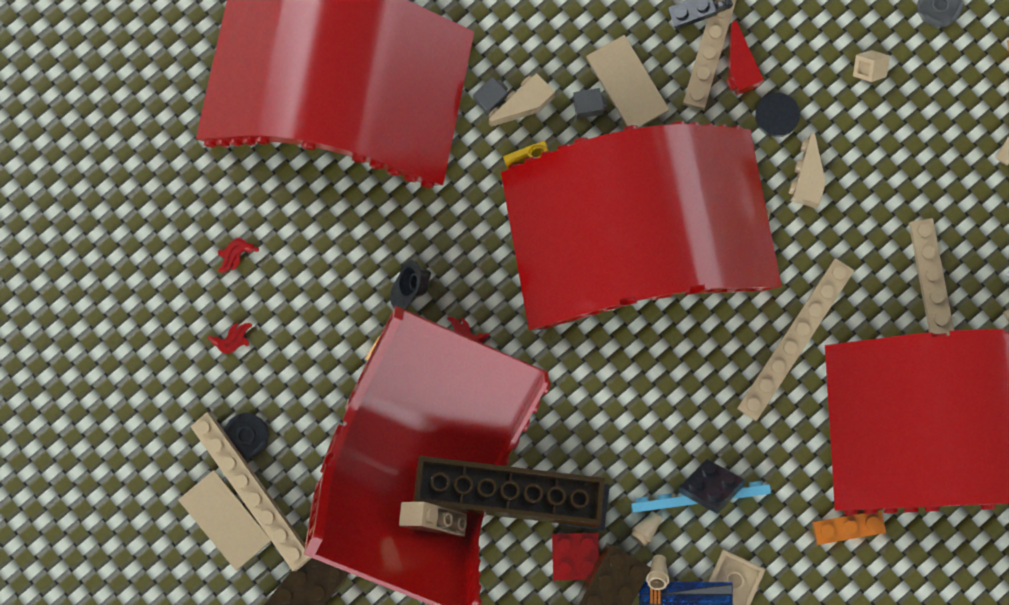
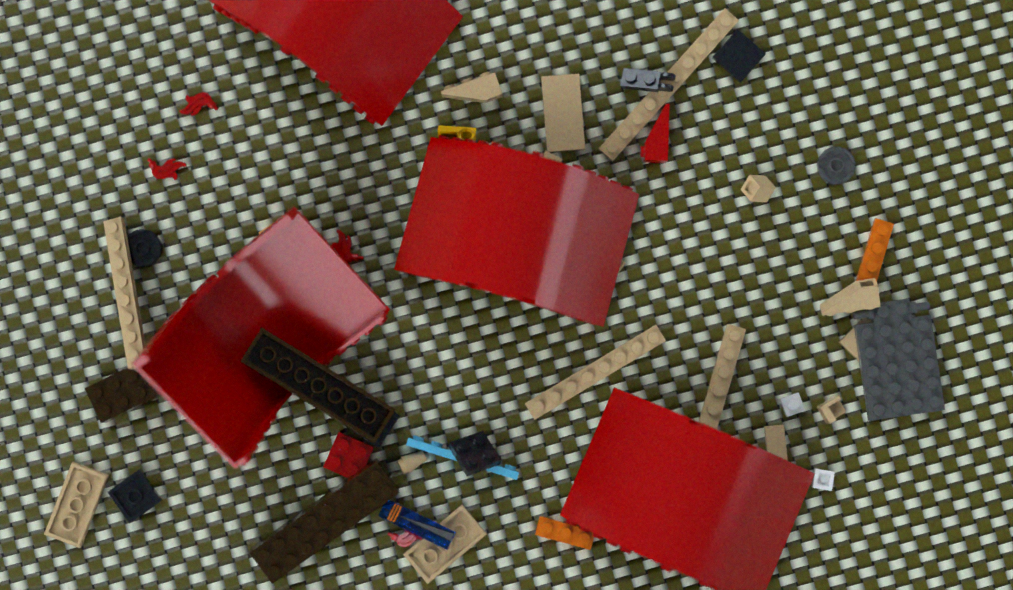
camera: 15 degrees right, 5 degrees up
tan tile [178,470,272,571] -> none
black piece [390,260,431,310] -> none
tan slope [399,502,467,537] -> none
dark grey brick [473,77,508,116] -> none
dark grey brick [573,88,607,119] -> none
tan cone [646,555,669,590] -> none
black tile [755,93,800,137] -> none
tan slope [788,133,826,208] -> none

